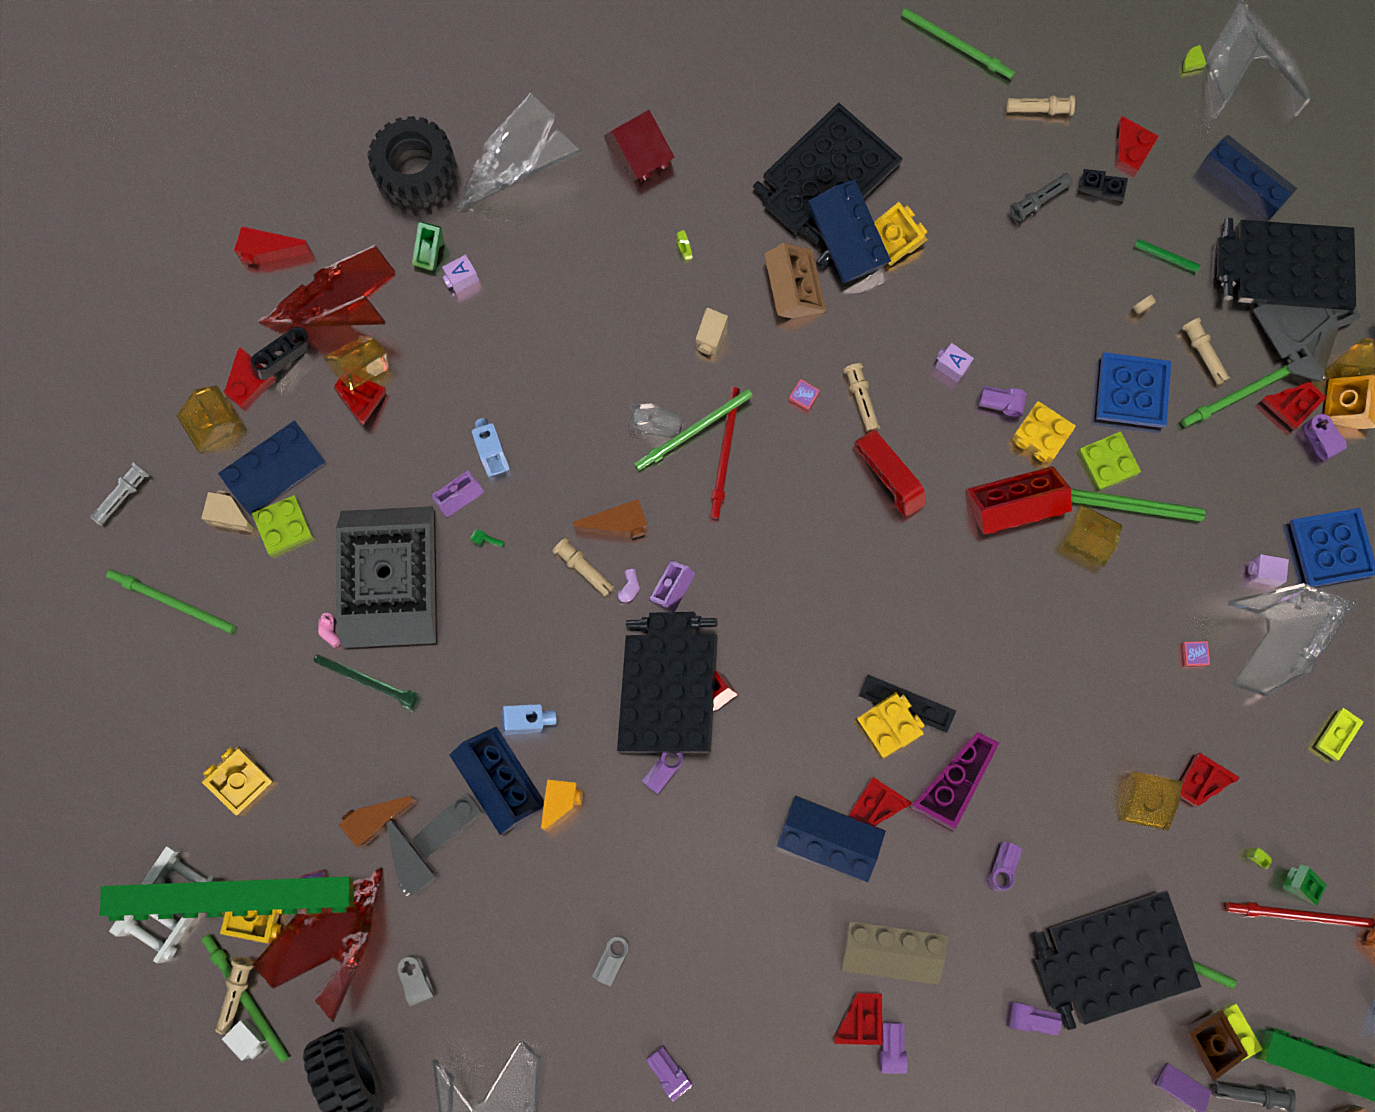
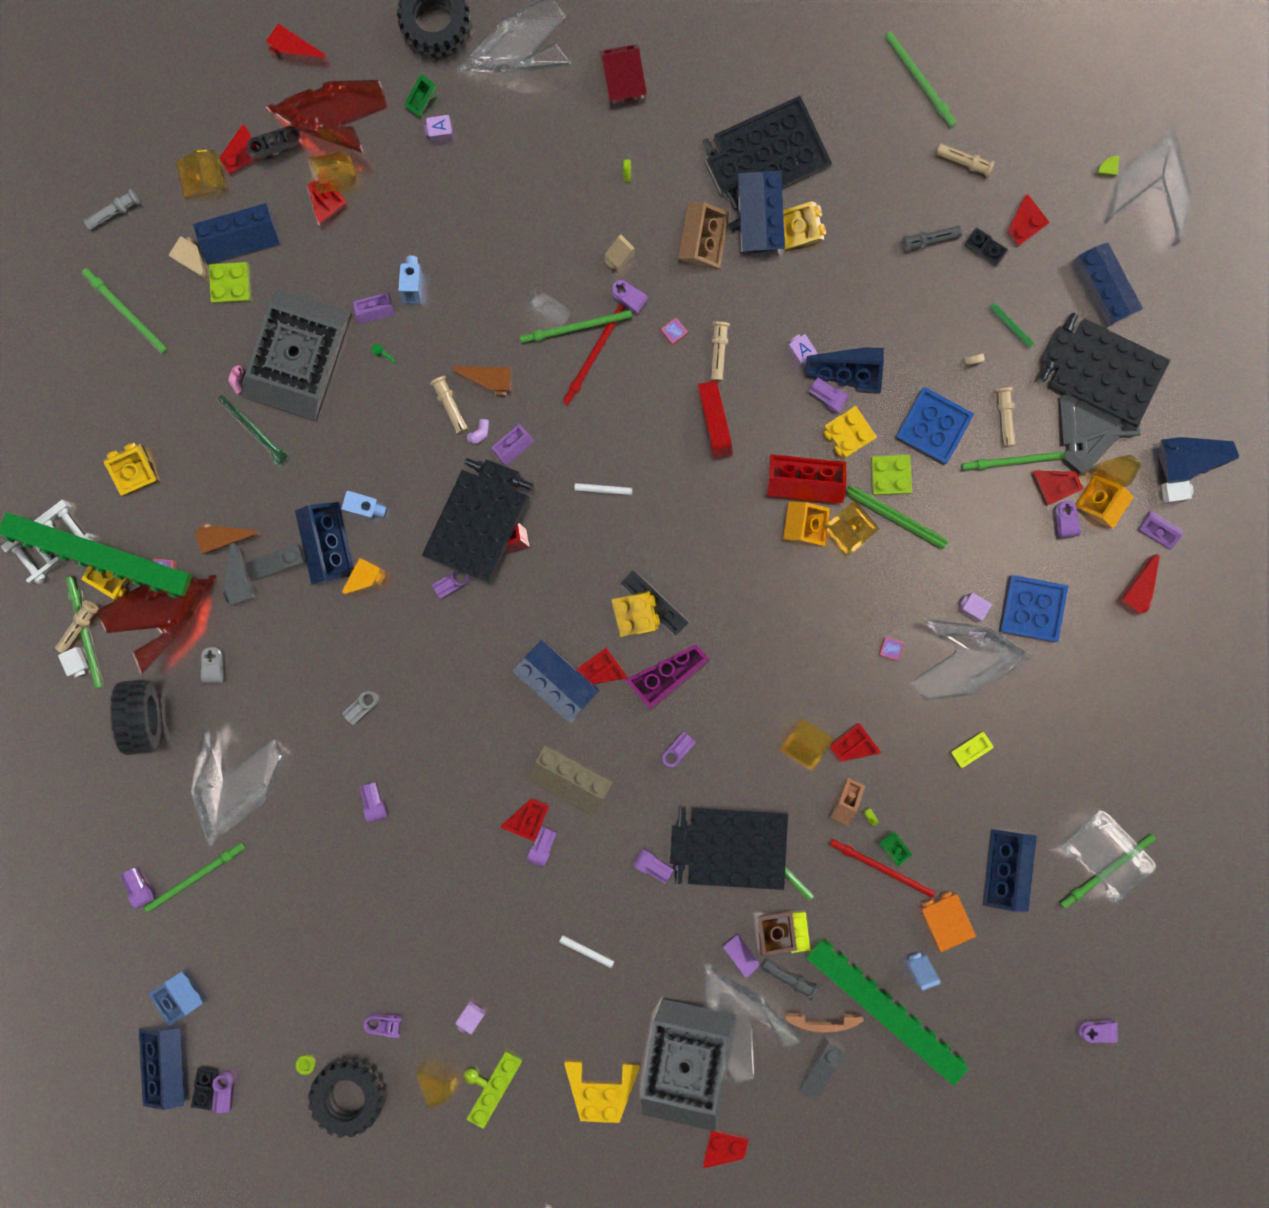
camera: 20 degrees right, 10 degrees up
none -> white bar [575,483,632,495]
none -> medium lavender piece [612,280,648,314]
none -> light orange slope [783,501,830,546]
none -> dark blue wedge [806,347,884,393]
none -> nougat slope [831,778,865,826]

